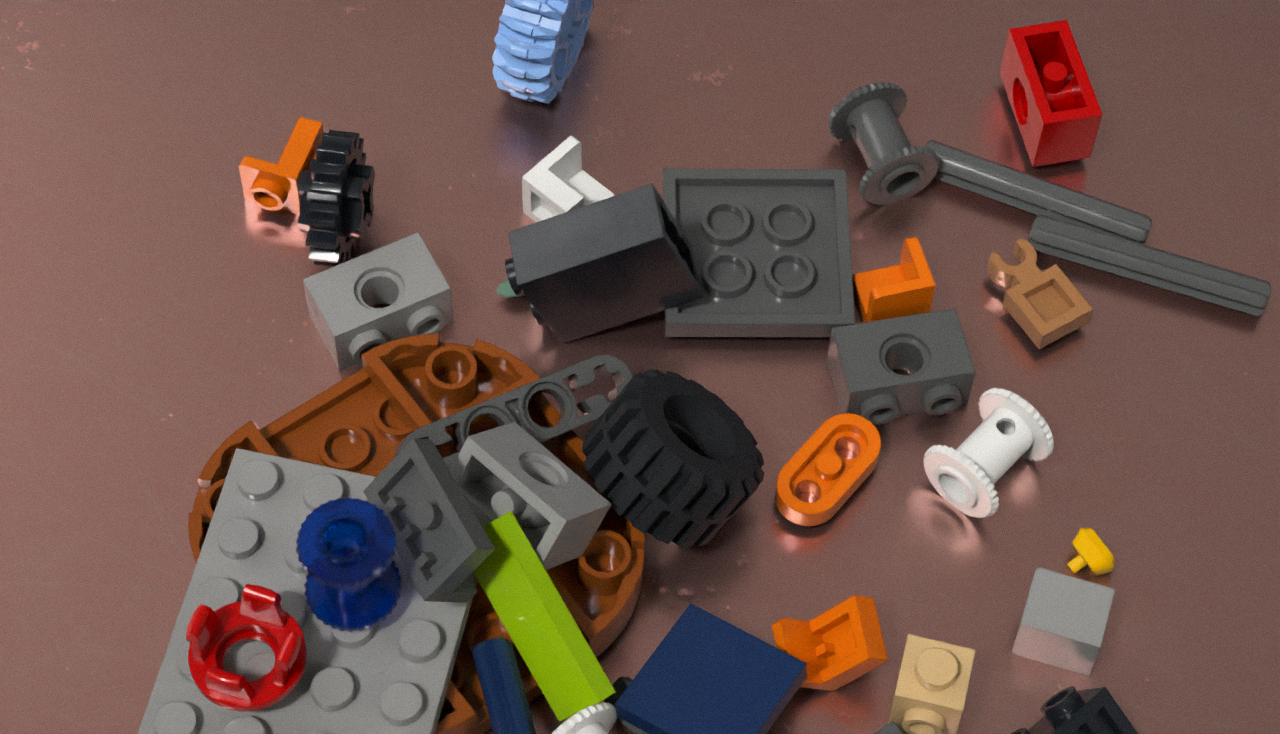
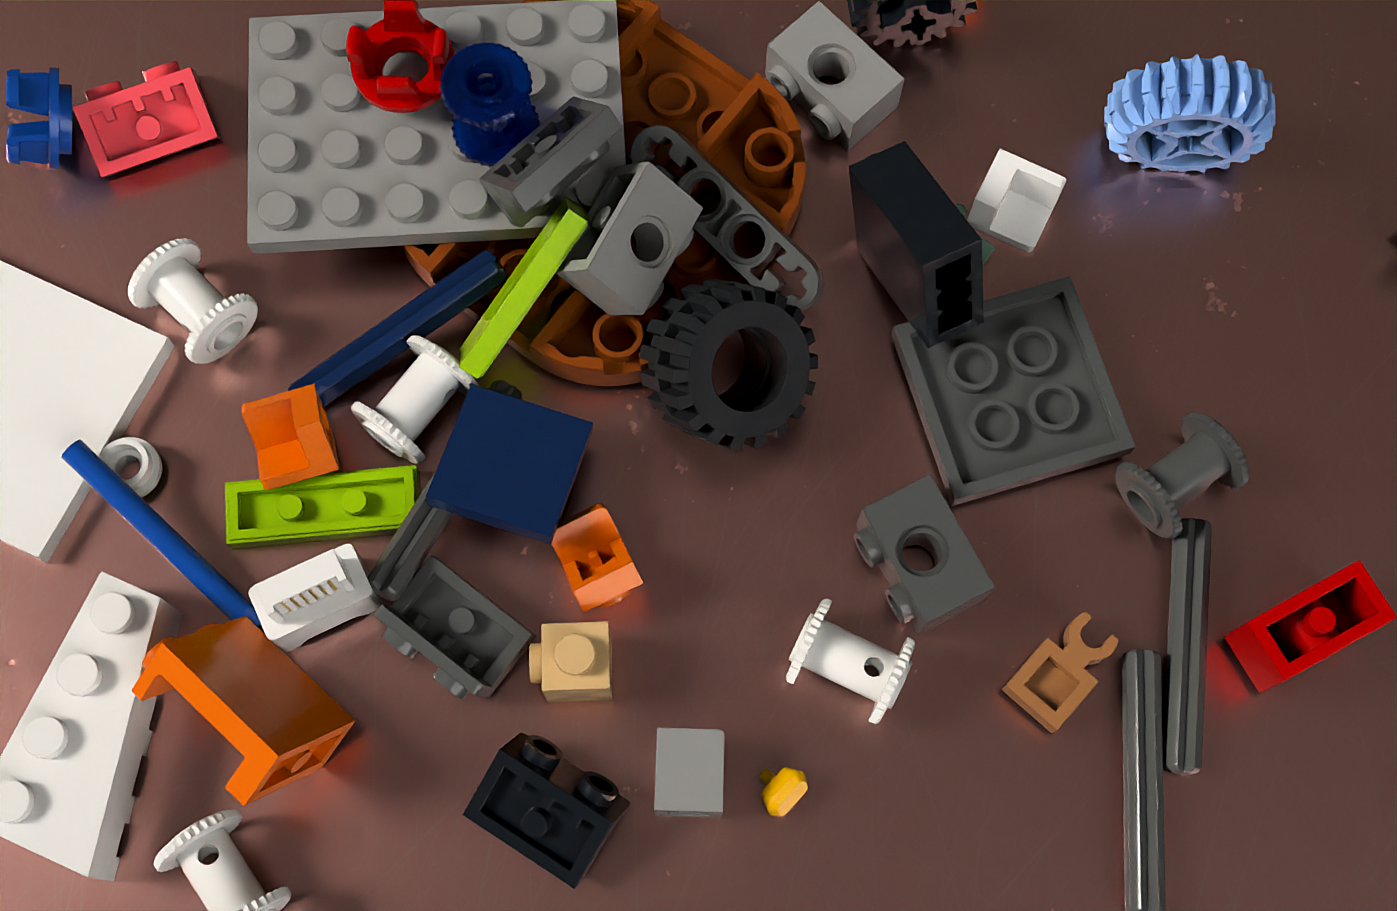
camera: 75 degrees right, 15 degrees up
orange plate [775,413,881,526] -> none
orange panel [852,237,936,323] -> none

